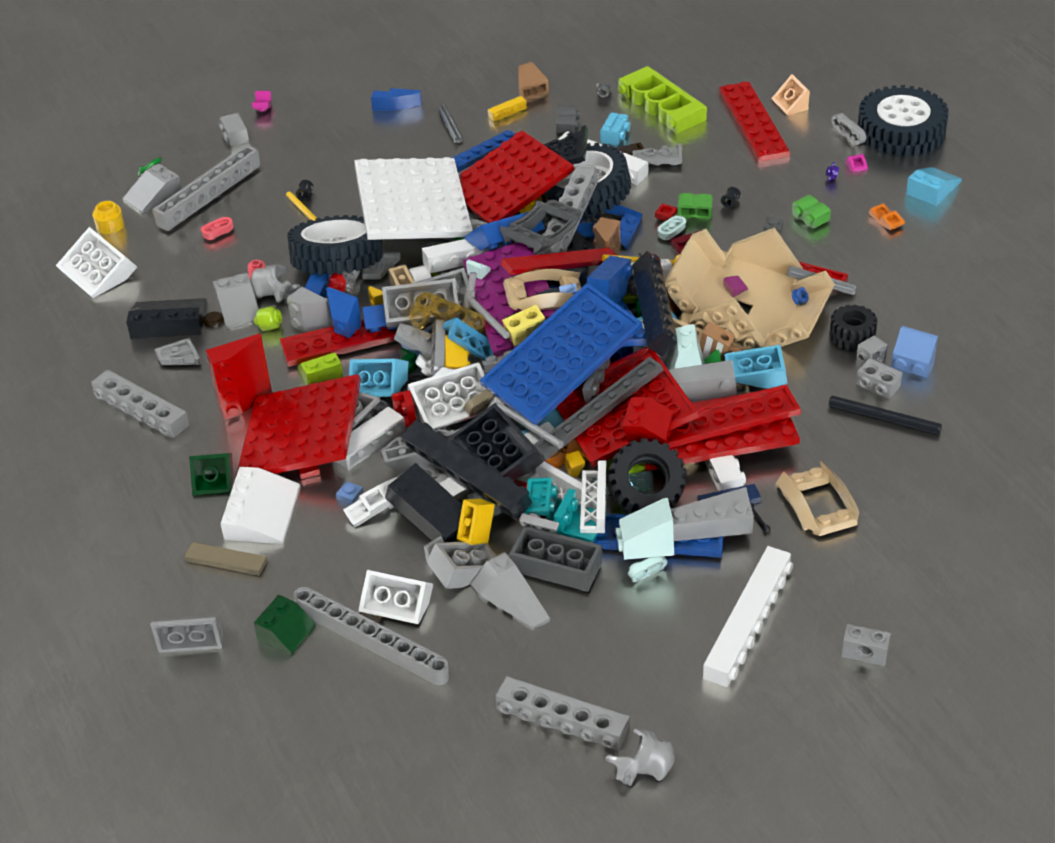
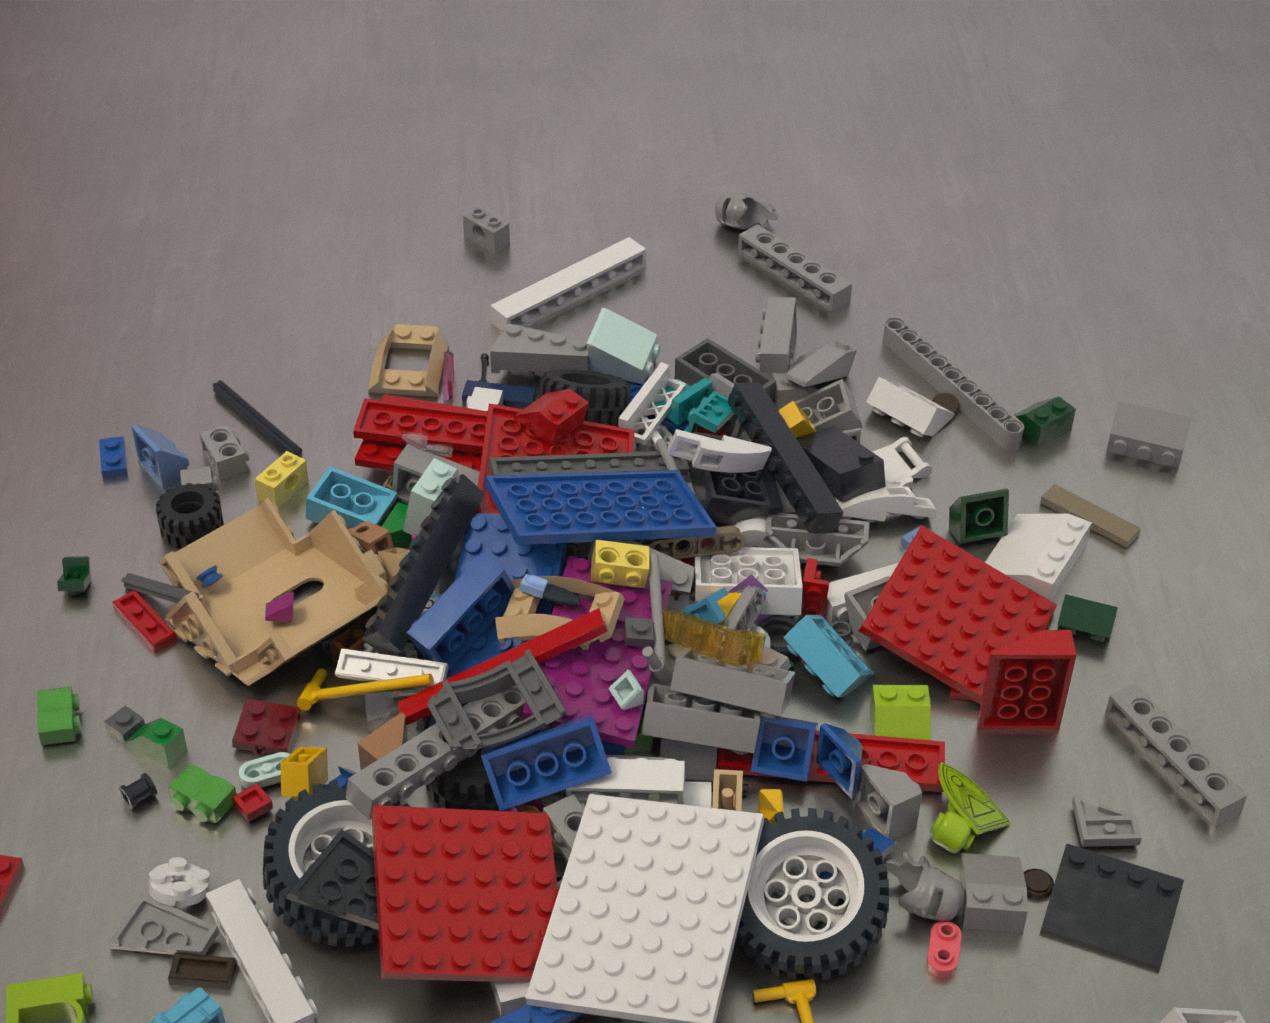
camera: 160 degrees left, 0 degrees up
none -> dark green bracket [57,556,91,594]
none -> blue plate [99,436,128,479]
none -> green slope [125,718,187,769]
none -> white plate [148,857,210,906]
none -> light yellow brick [255,451,309,509]
none -> yellow brick [280,746,328,801]
none -> clear slope [402,432,453,457]
none -> clear pink tile [442,352,455,400]
none -> dark grey plate [623,617,654,647]
none -> white slope [668,429,771,473]
none -> light grey wedge [756,297,797,373]
none -> light grey wedge [785,340,857,387]
none -> white piece [872,437,932,488]
none -> lime shield [938,762,1011,835]
none -> dark green slope [949,488,1009,543]

